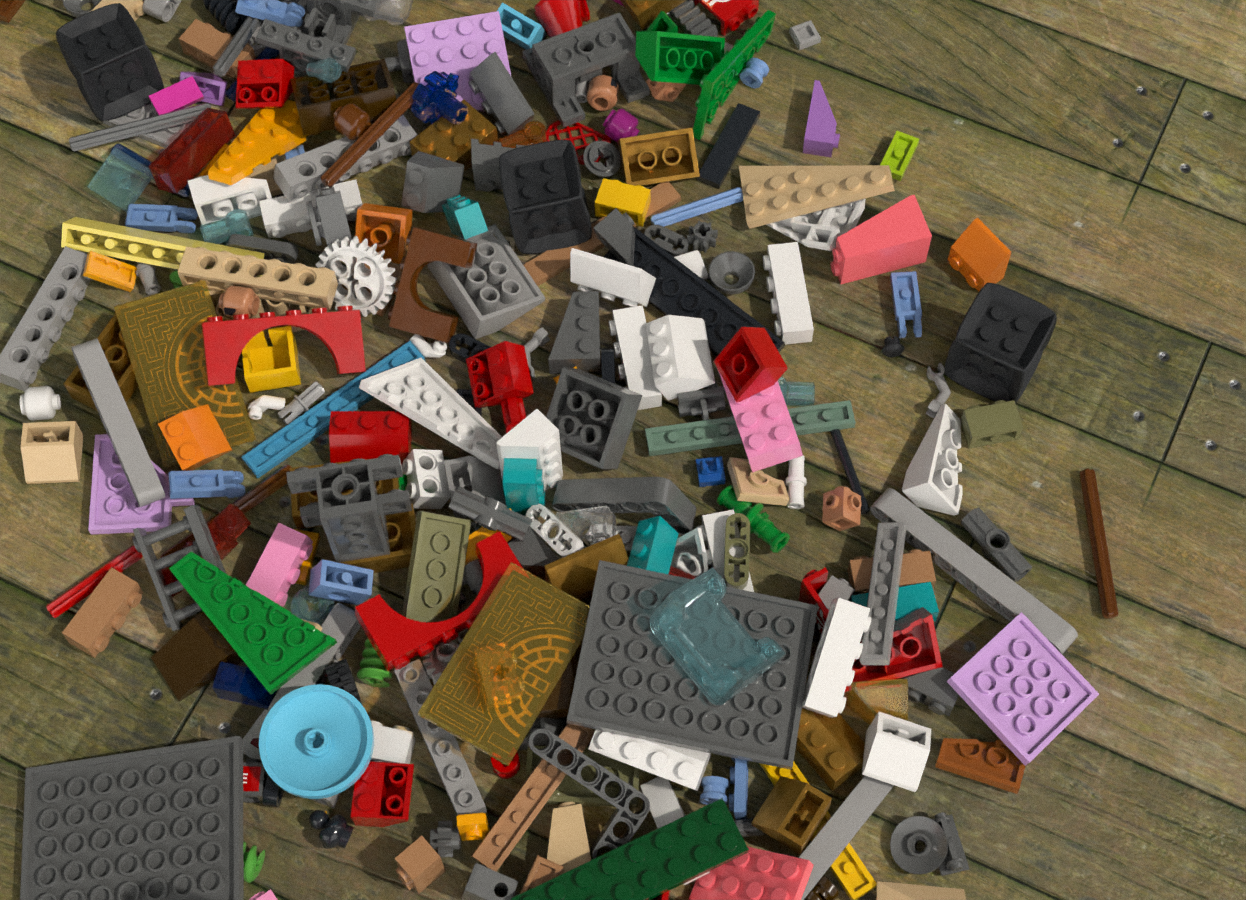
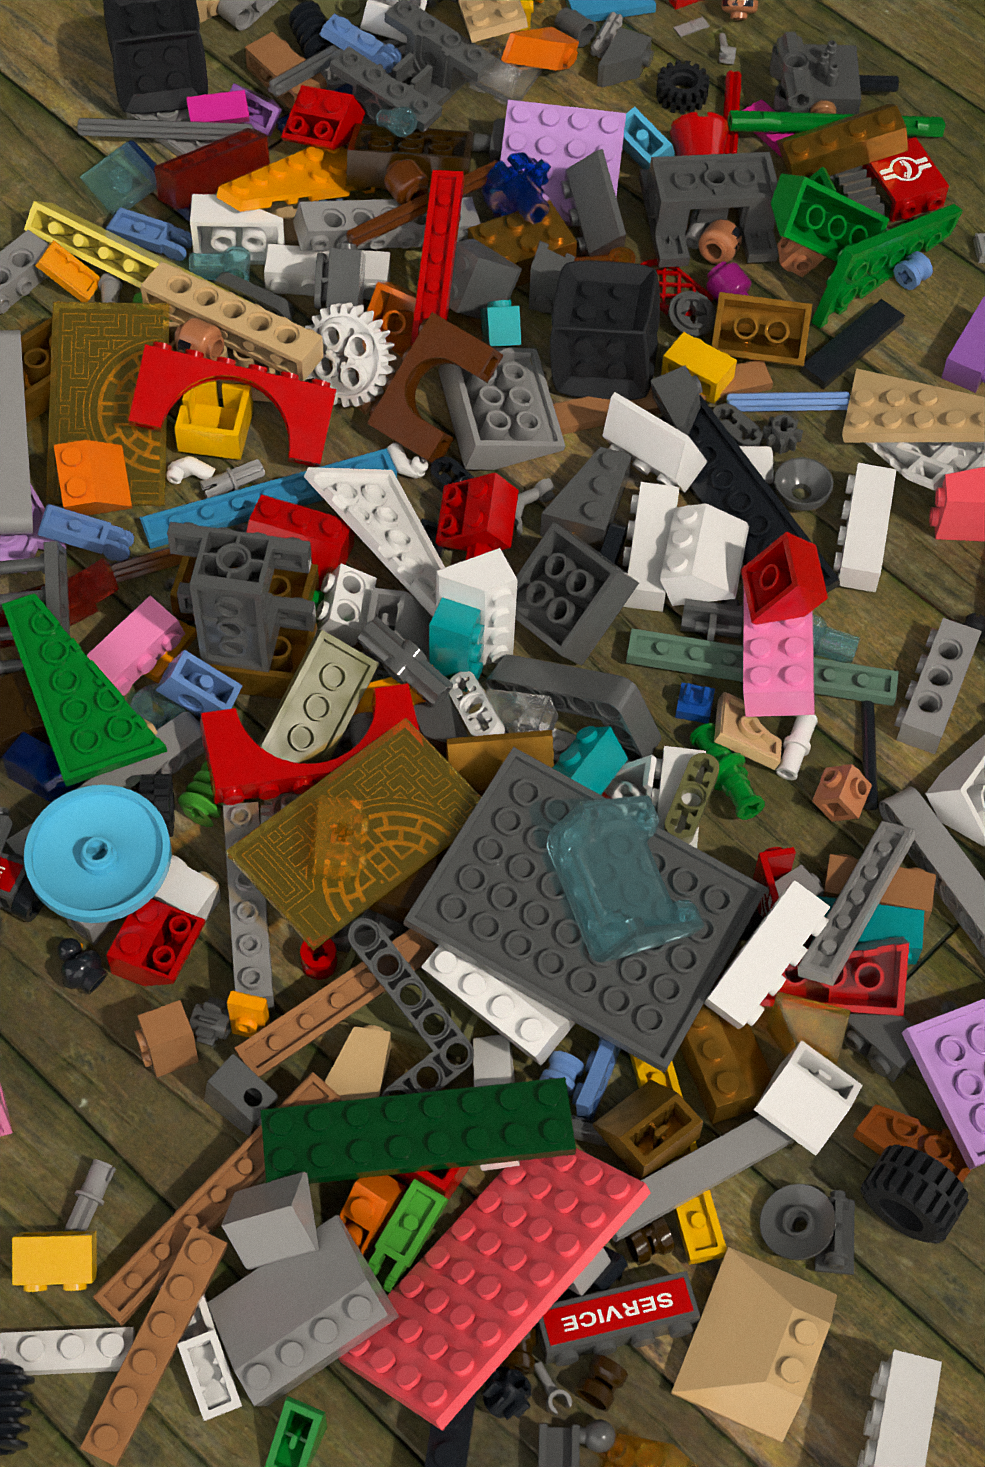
camera: 15 degrees right, 5 degrees down
none -> red plate [410,170,465,346]
none -> black tyre [861,1144,969,1244]
none -> light grey brick [894,618,982,754]

